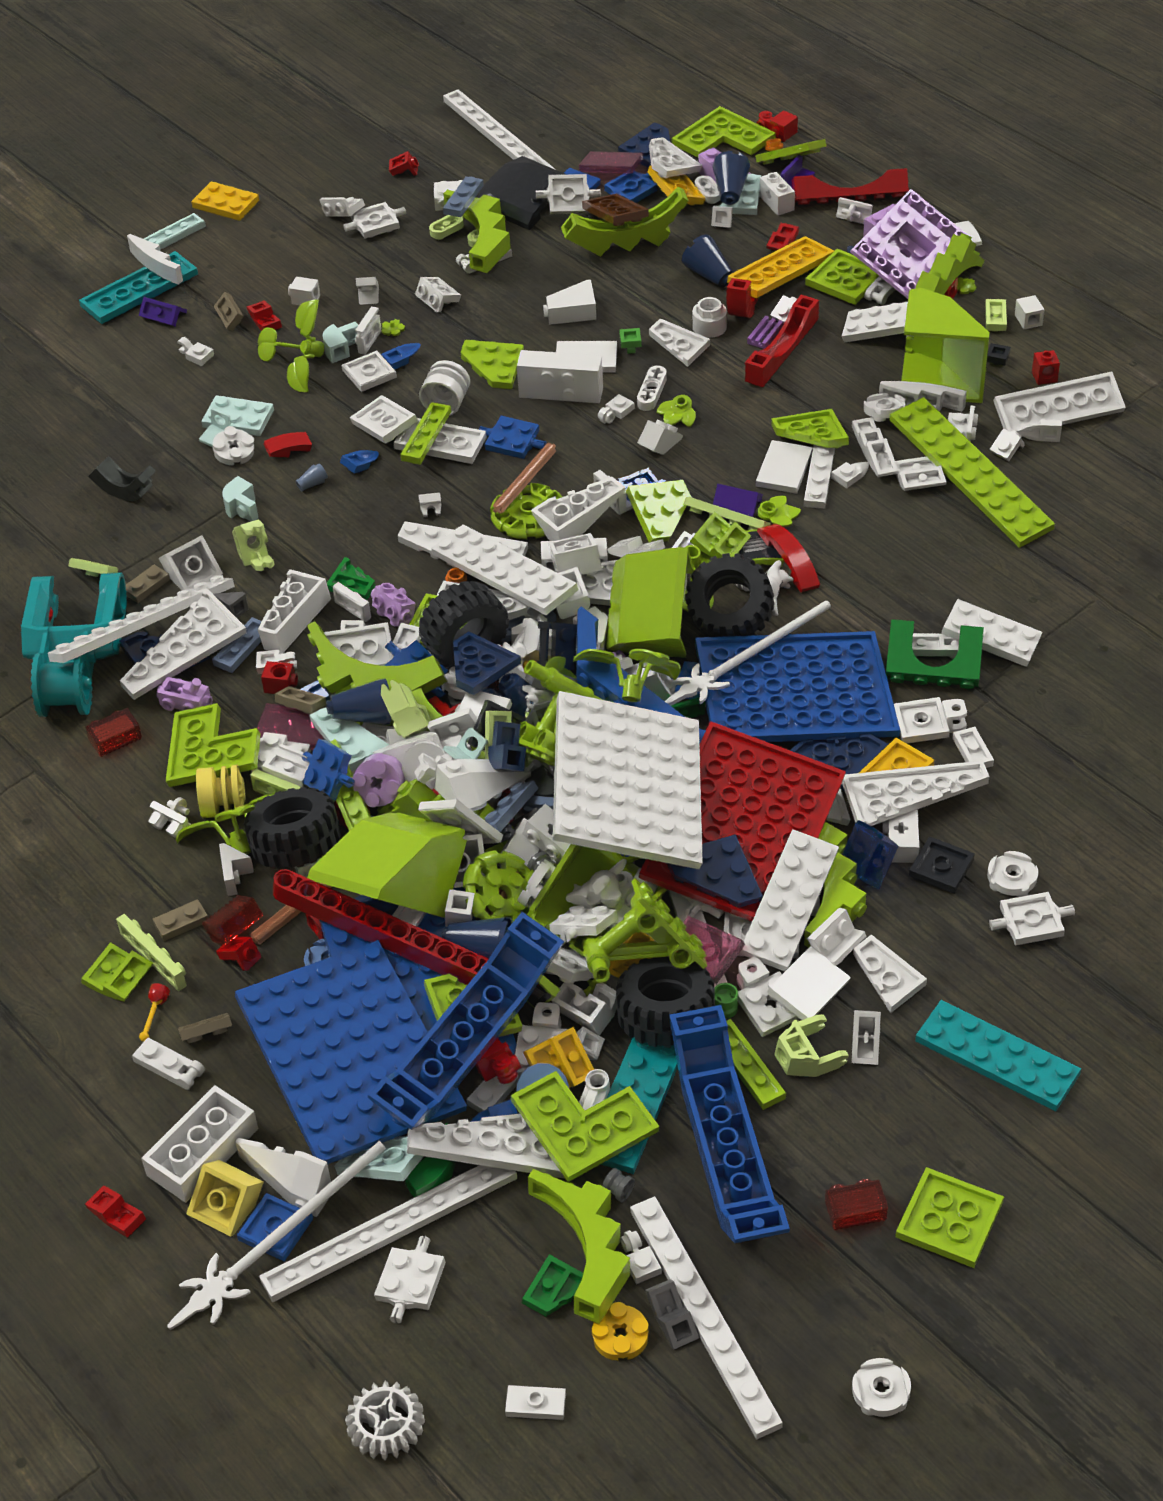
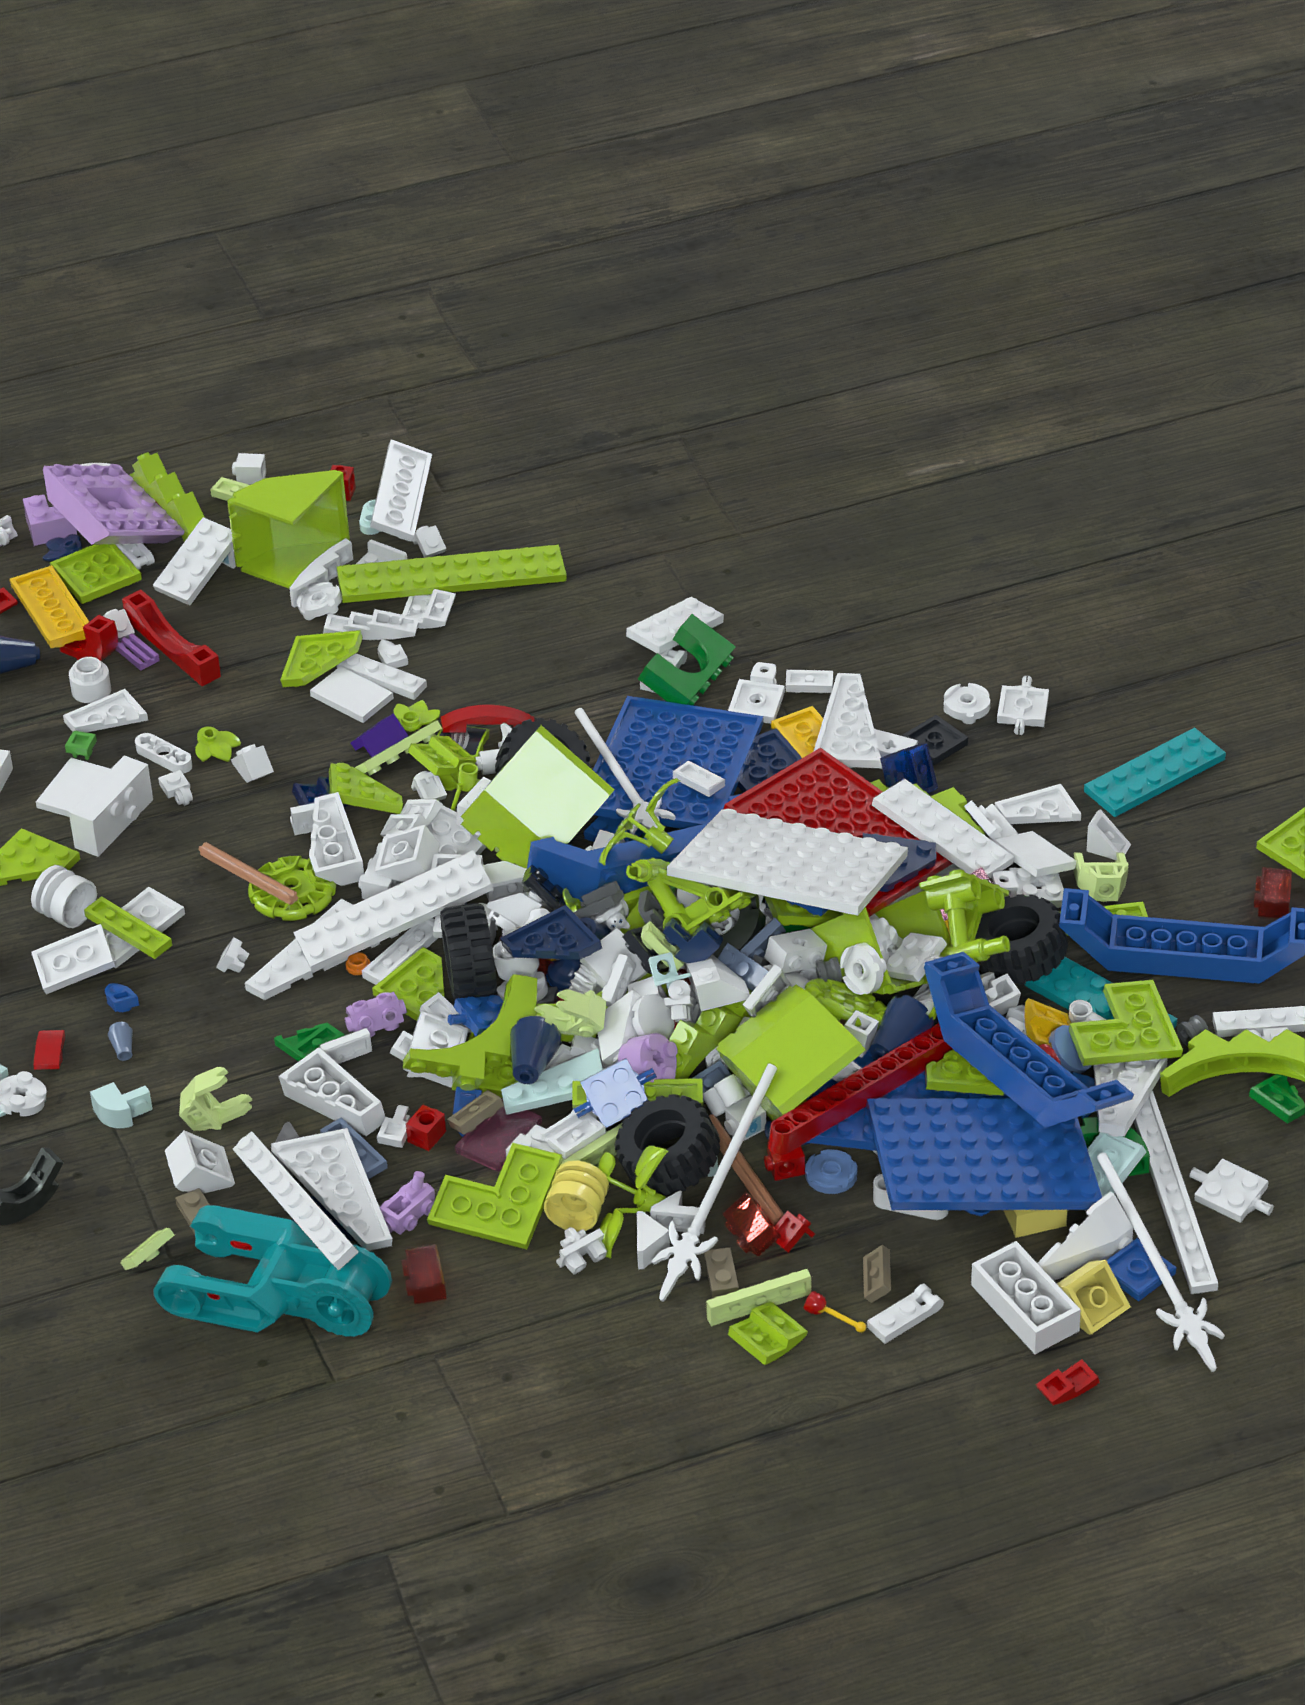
camera: 70 degrees left, 5 degrees down
blue plate [479,416,547,459] -> none
white plate [1018,420,1062,442] -> none
none -> white slope [637,1211,670,1269]
none -> white piece [652,1064,777,1302]
none -> white plate [673,761,725,797]

